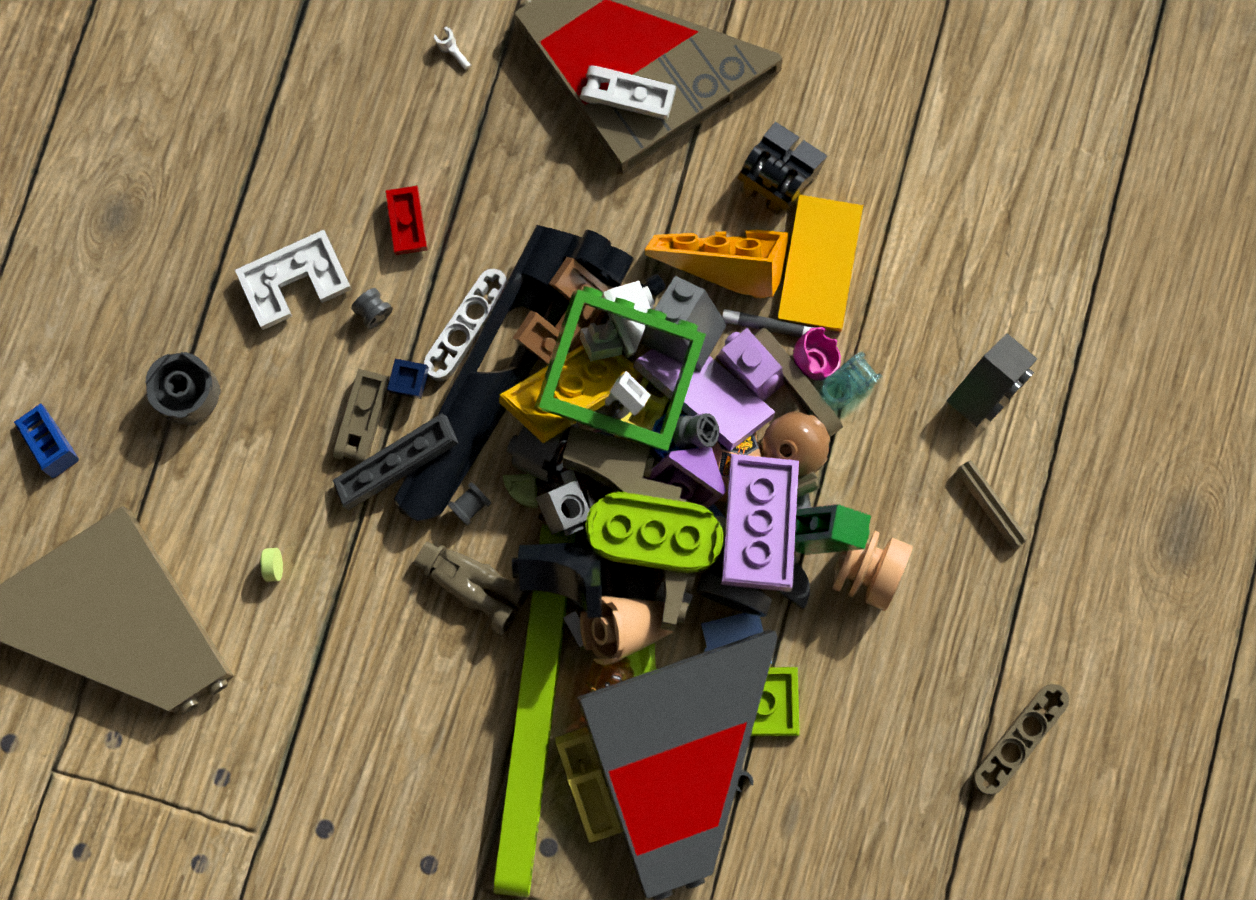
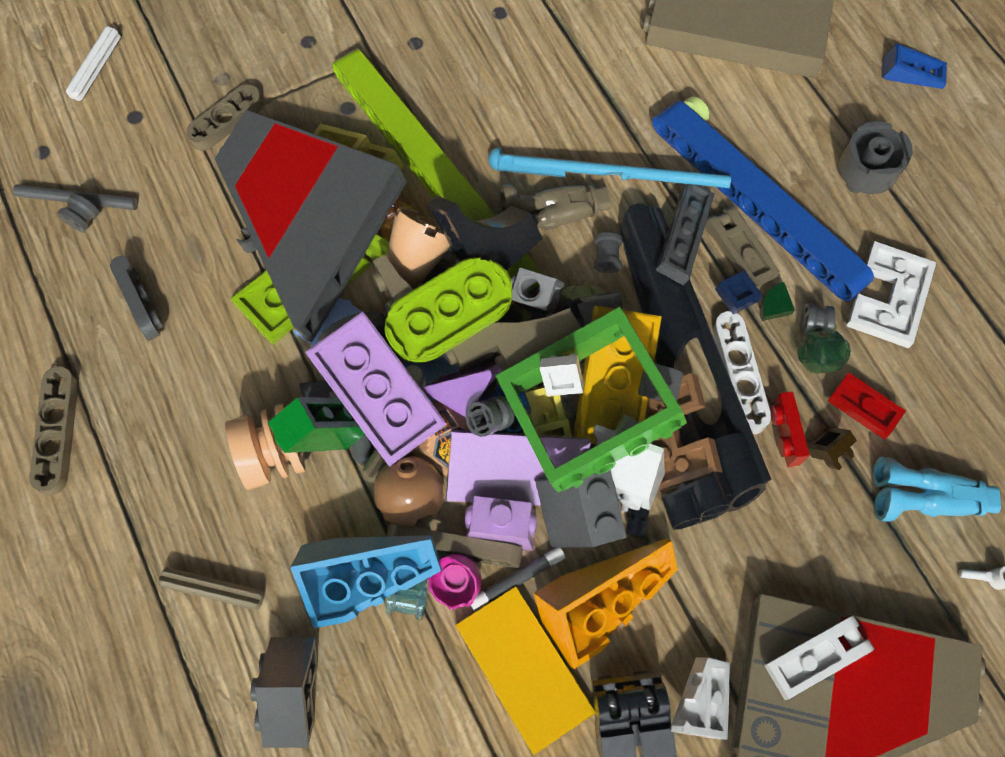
camera: 130 degrees right, 10 degrees down
none -> dark grey plate [110,256,164,341]
none -> dark azure wedge [290,535,442,628]
none -> medium azure bar [488,147,731,188]
none -> dark grey slope [638,363,683,402]
none -> blue beam [652,100,874,301]
none -> white wing [671,657,730,740]
none -> dark green tile [760,282,795,321]
none -> red plate [770,391,810,467]
none -> clear green head [797,331,851,374]
none -> dark brown tile [808,427,857,470]
none -> medium azure piece [873,457,1001,522]

